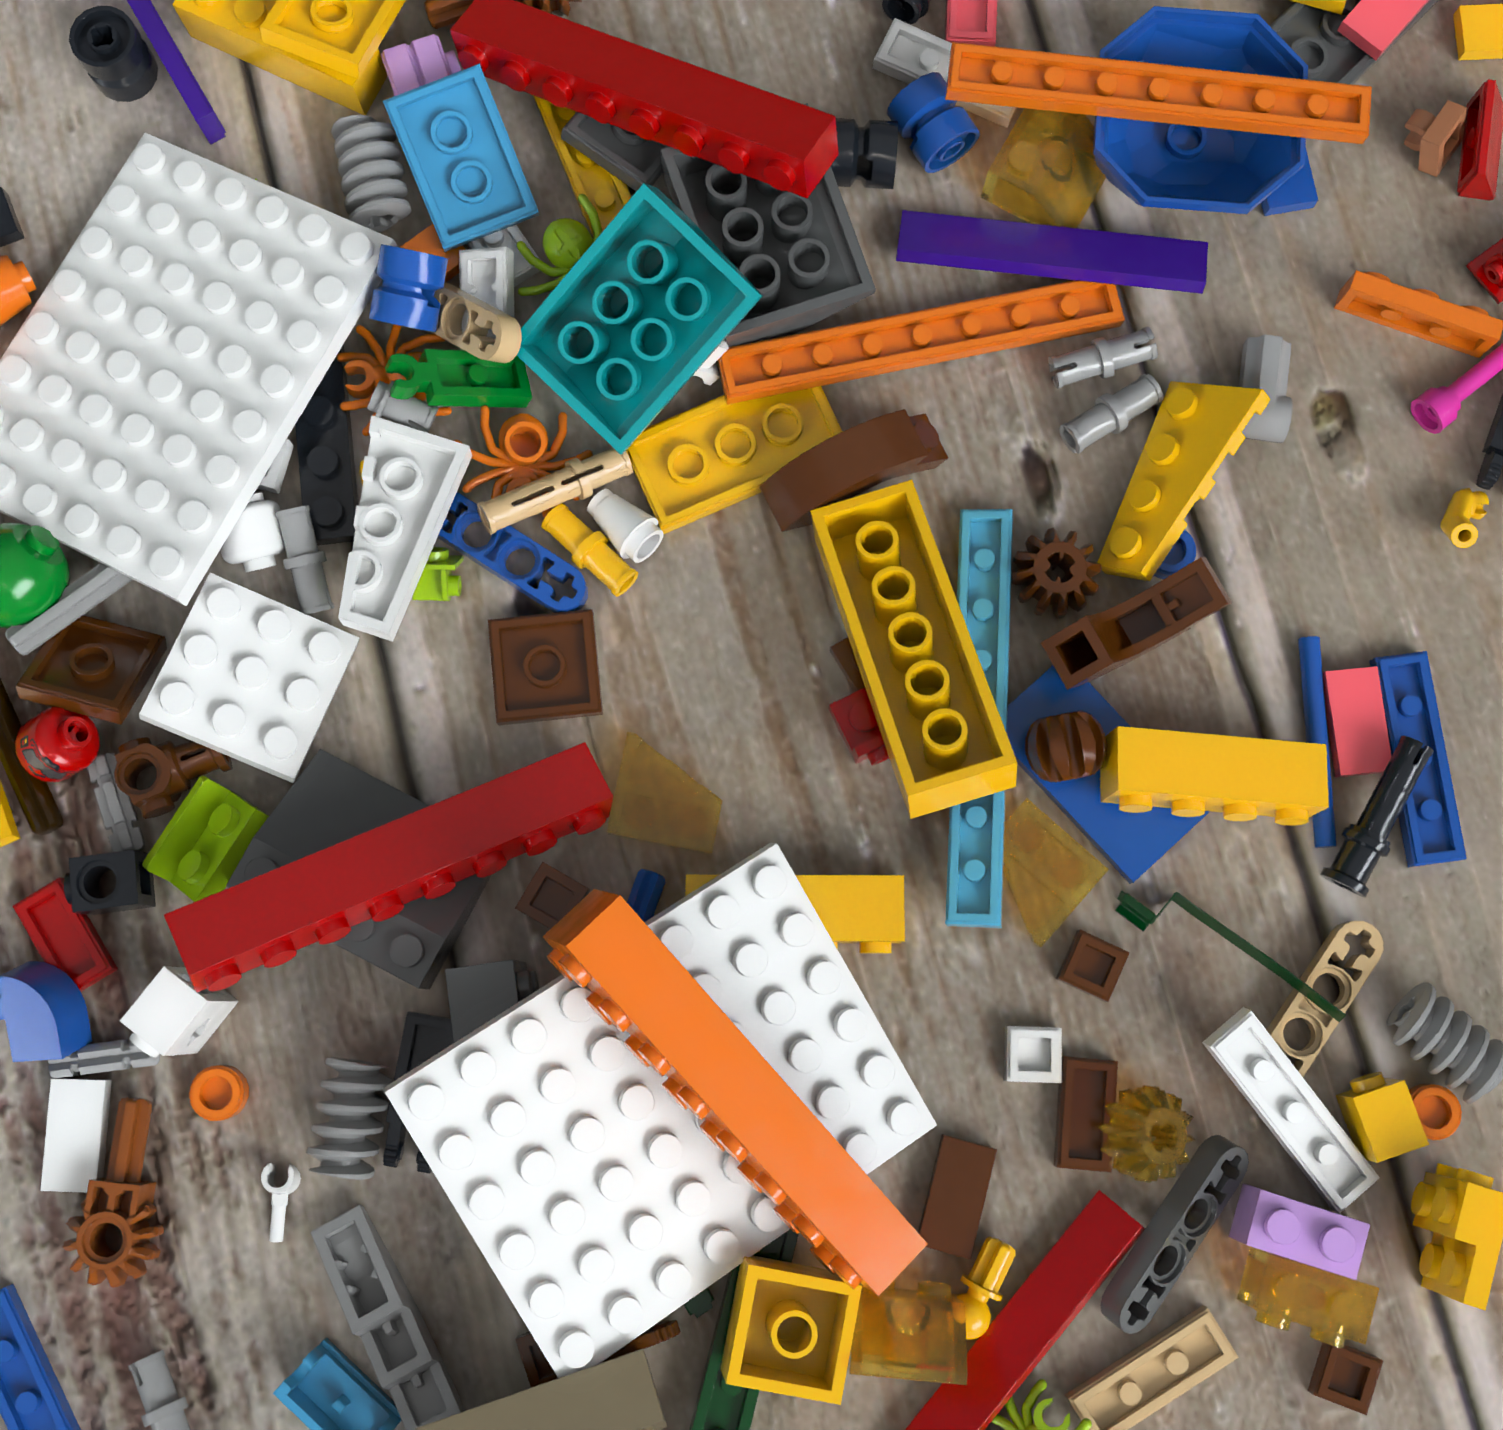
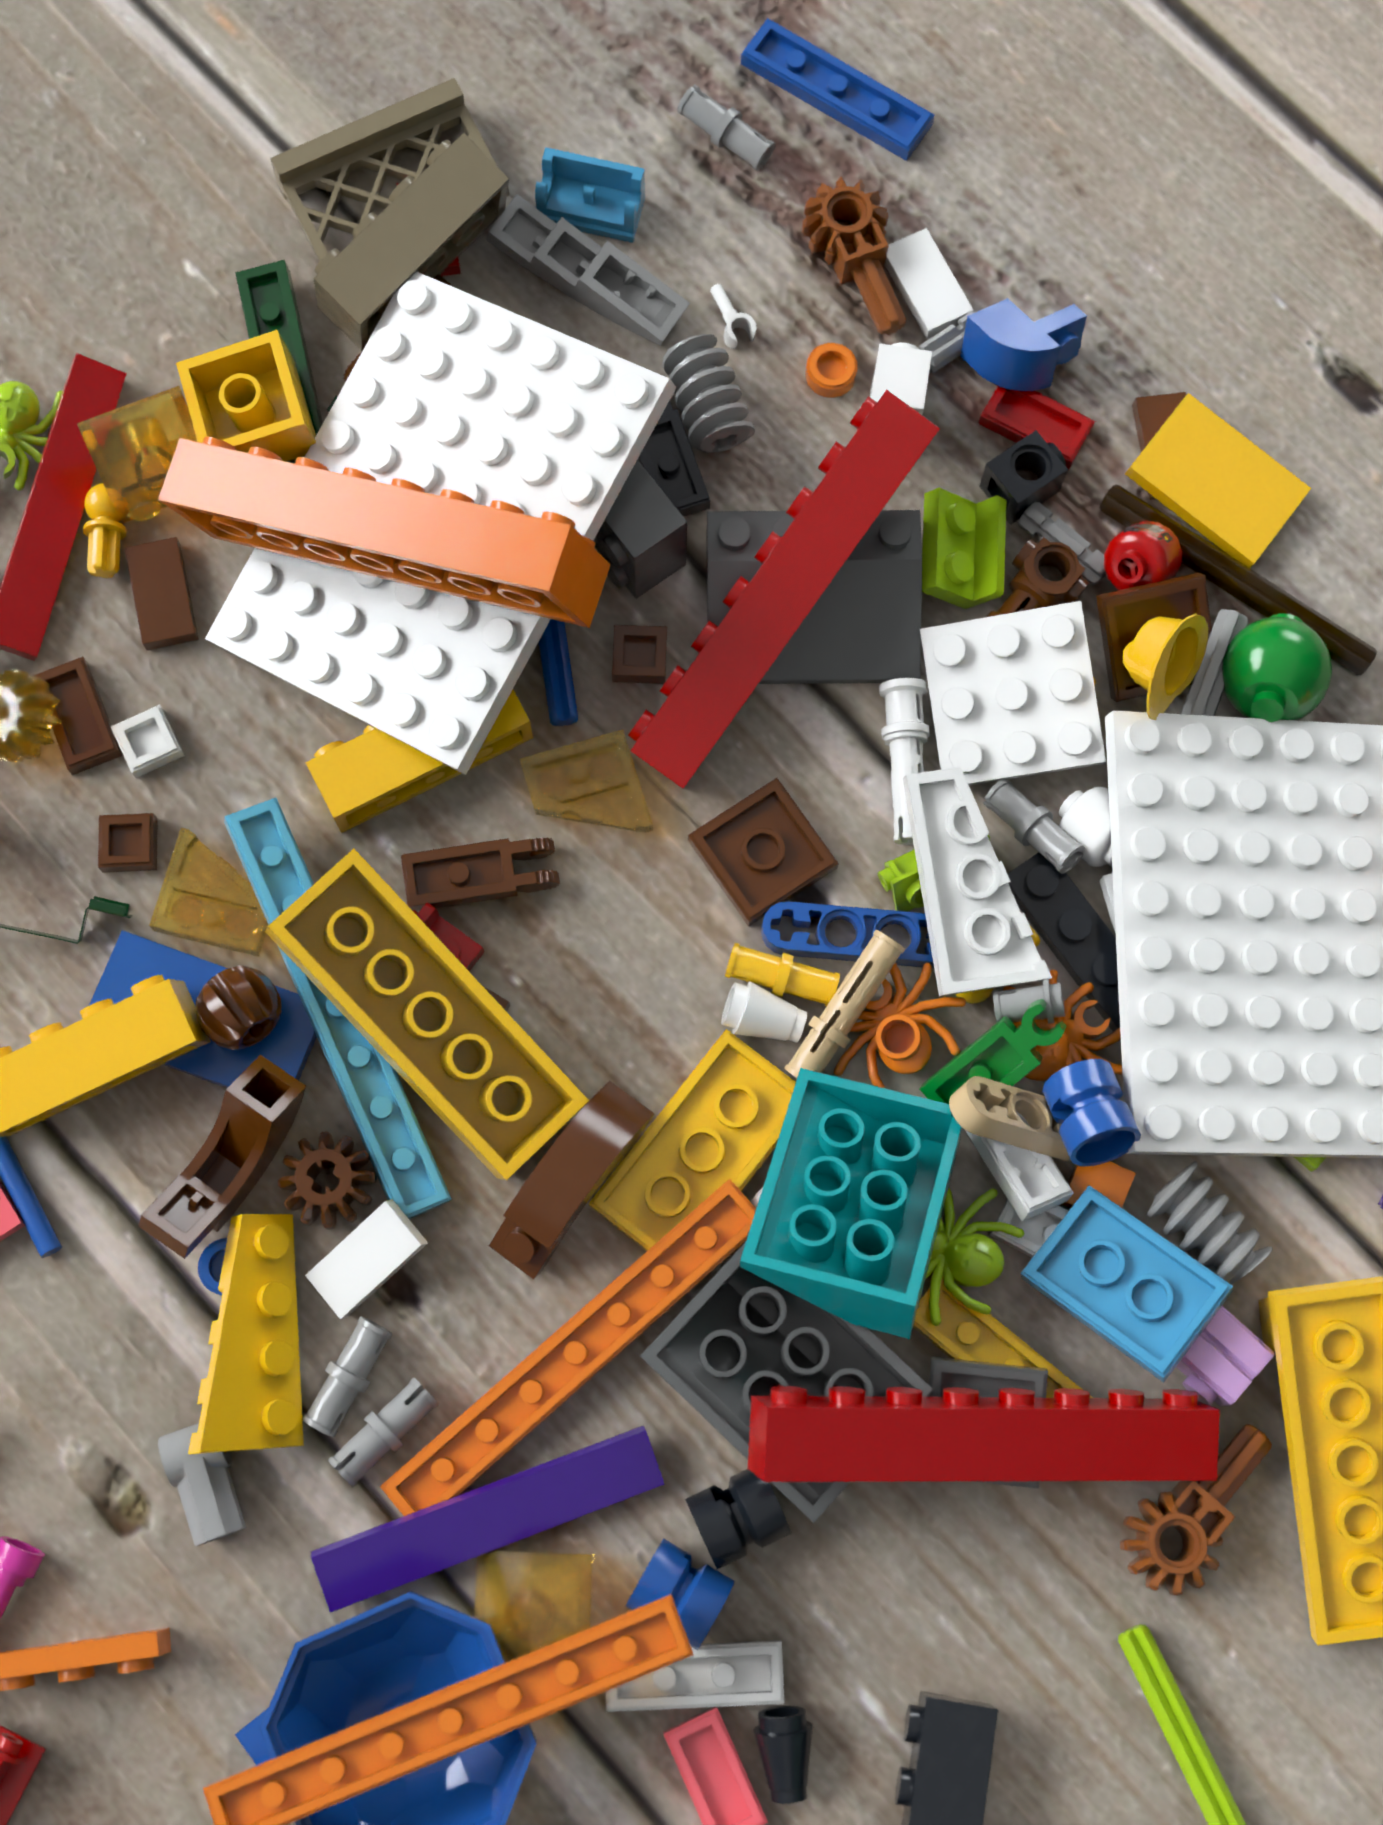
camera: 150 degrees right, 5 degrees down
none -> white tile [305,1199,428,1319]
none -> reddish brown hinge [401,837,560,911]
none -> white pin [879,678,930,845]
none -> yellow piece [1123,614,1208,720]

